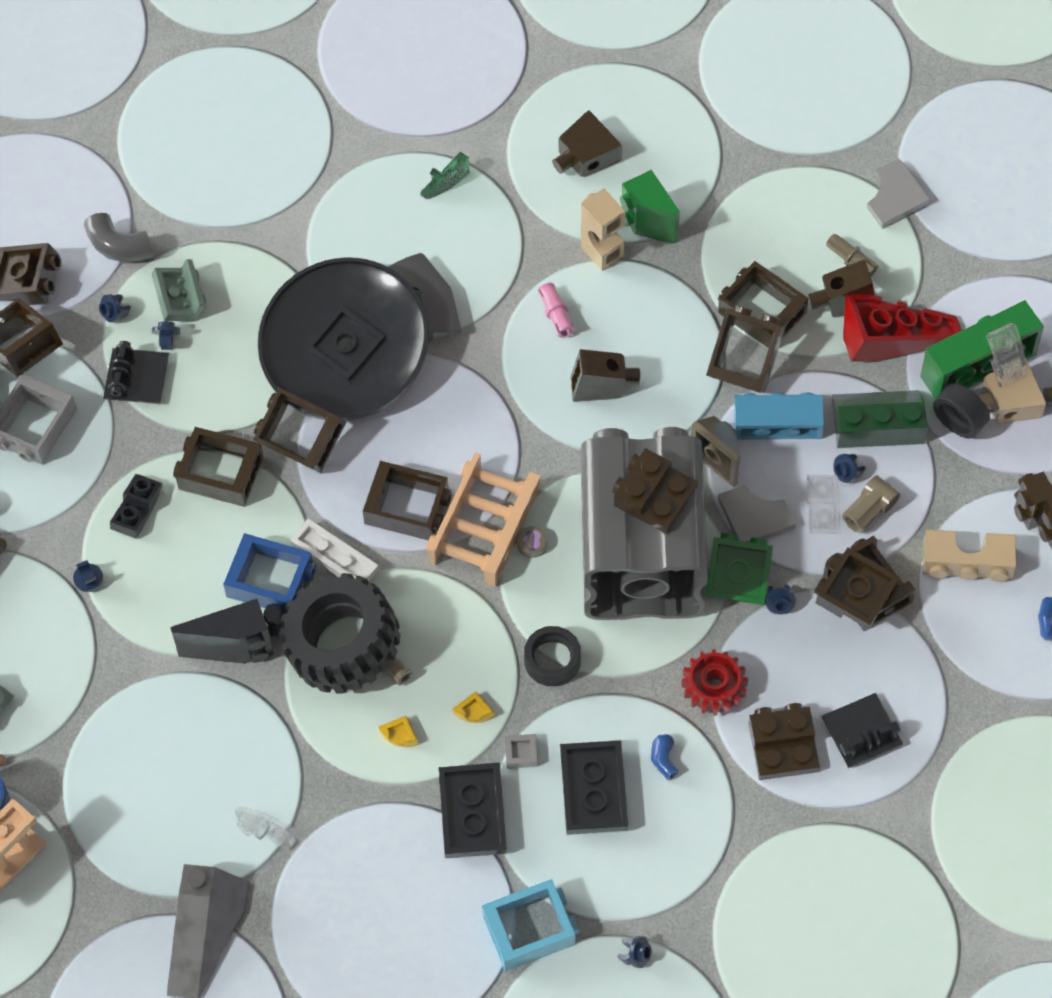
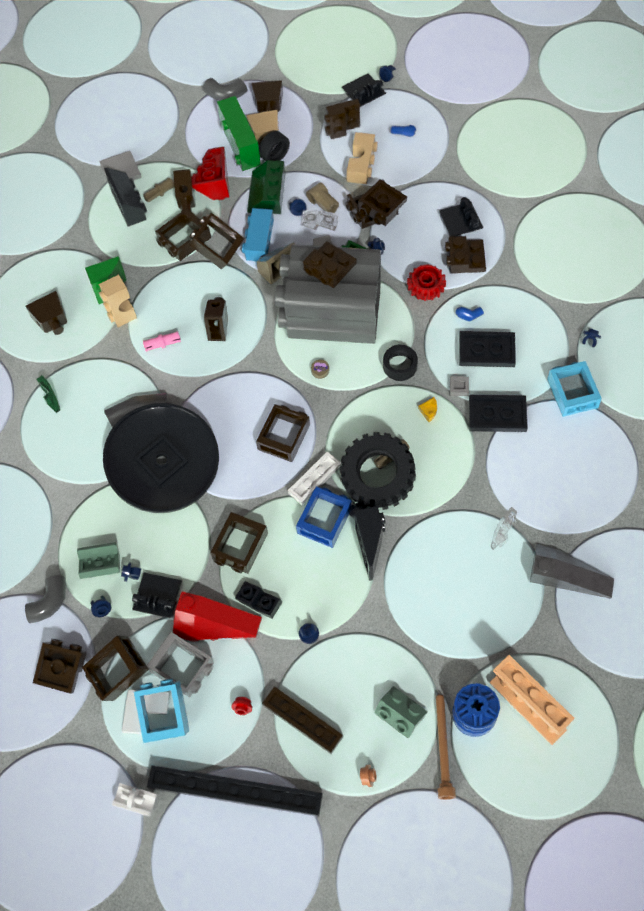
camera: 80 degrees left, 0 degrees up
dark brown window [253,388,347,474] -> none
yellow tile [378,715,419,747] -> none
light nougat fence [426,452,541,587] -> none
clear slope [986,323,1027,387] -> none
none -> black slope [104,168,147,227]
none -> red wedge [172,591,262,642]

